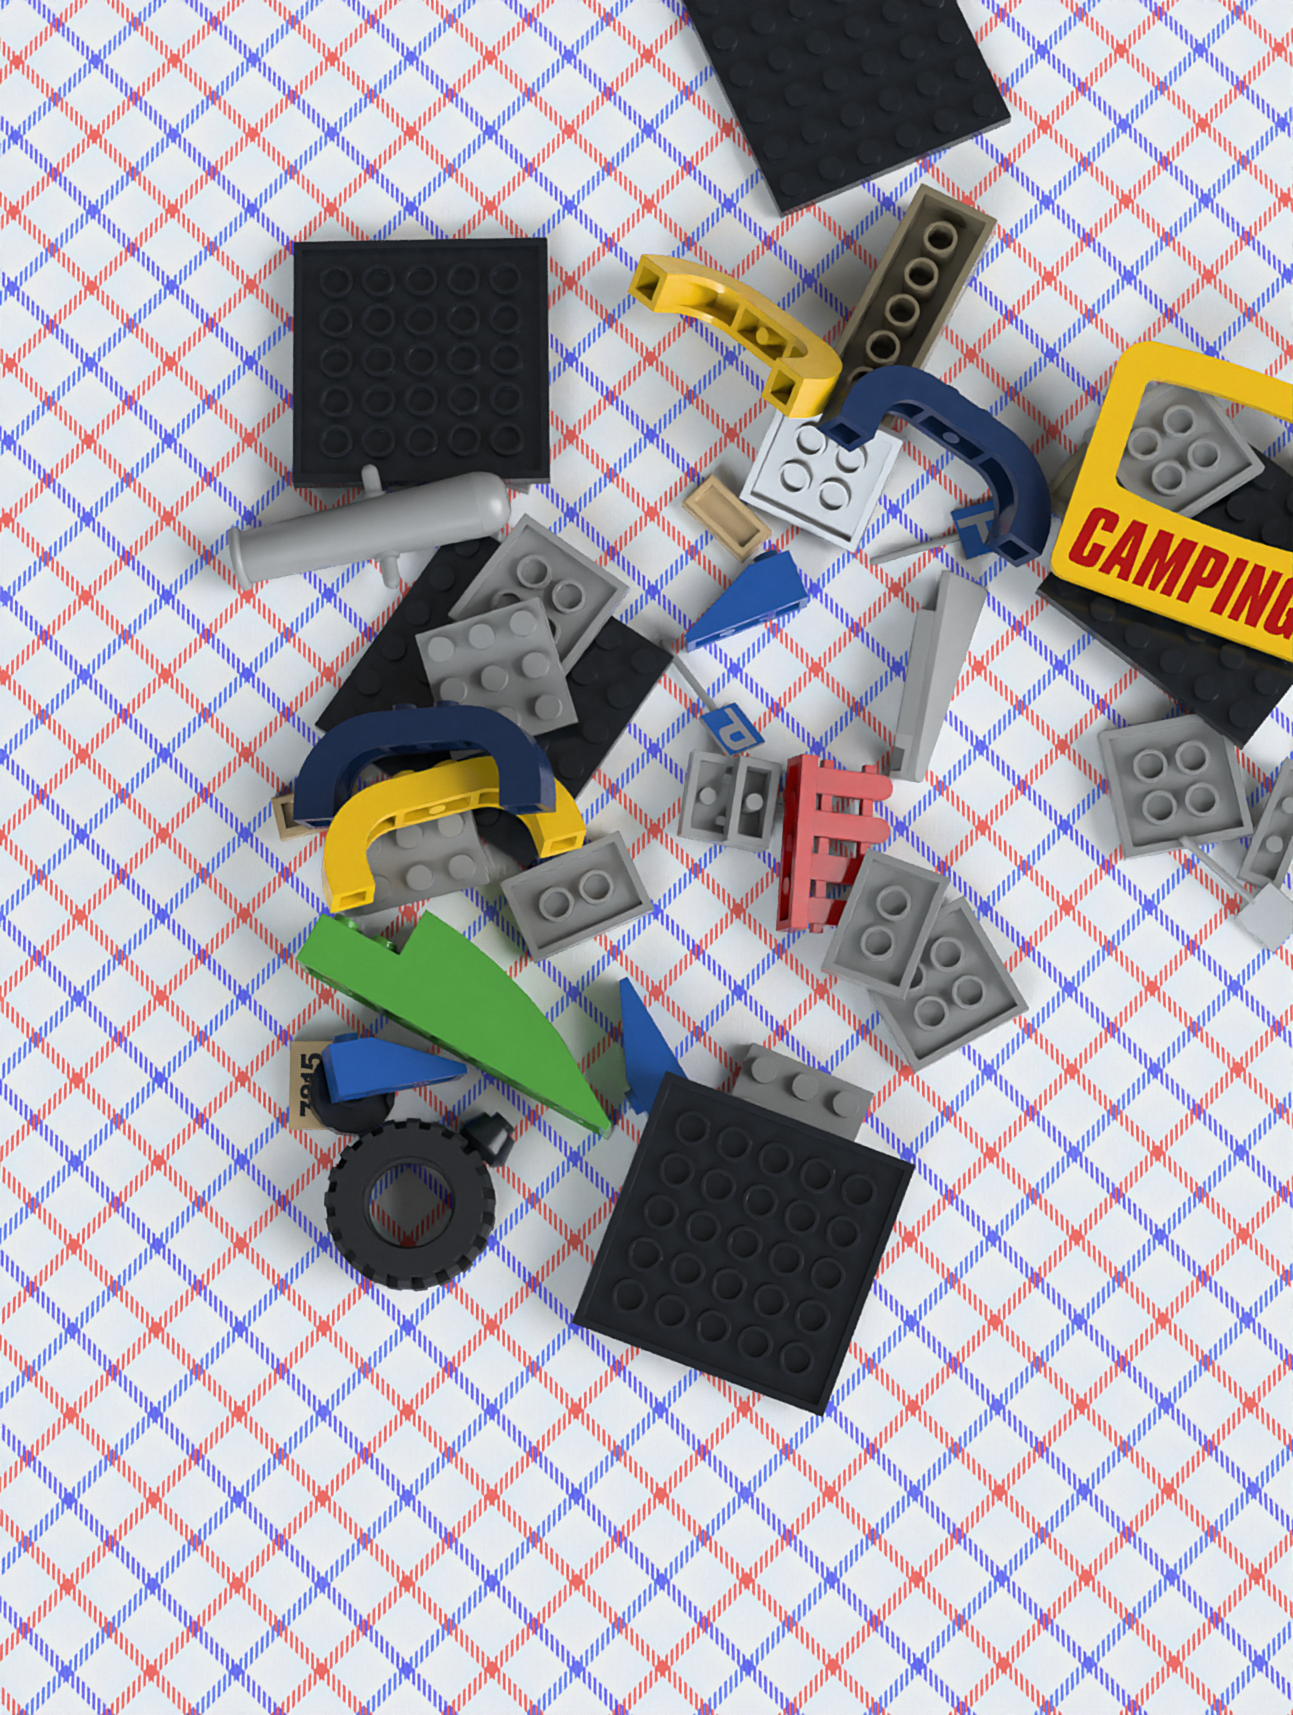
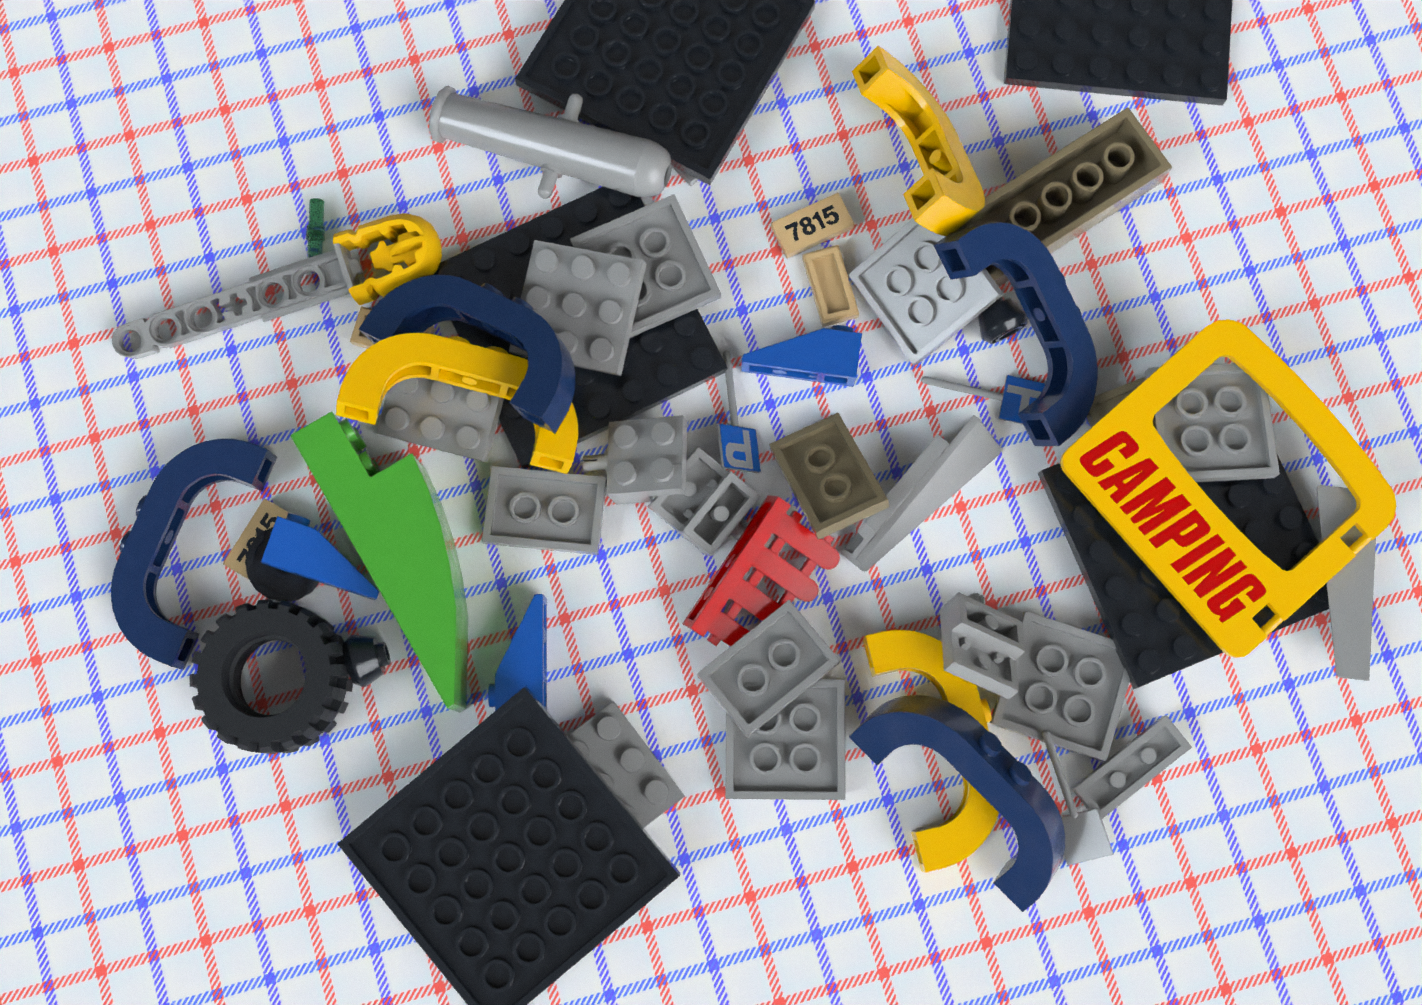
camera: 30 degrees right, 0 degrees up
none -> dark blue arch [111,439,277,670]
none -> light grey piece [112,213,442,359]
none -> clear green piece [306,198,325,258]
none -> light grey plate [582,415,687,505]
none -> dark tan plate [769,413,889,540]
none -> tan tile [771,193,855,259]
none -> dark blue arch [849,695,1065,912]
none -> yellow arch [862,630,999,873]
none -> light grey plate [940,592,1026,699]
none -> black cone [978,296,1028,344]

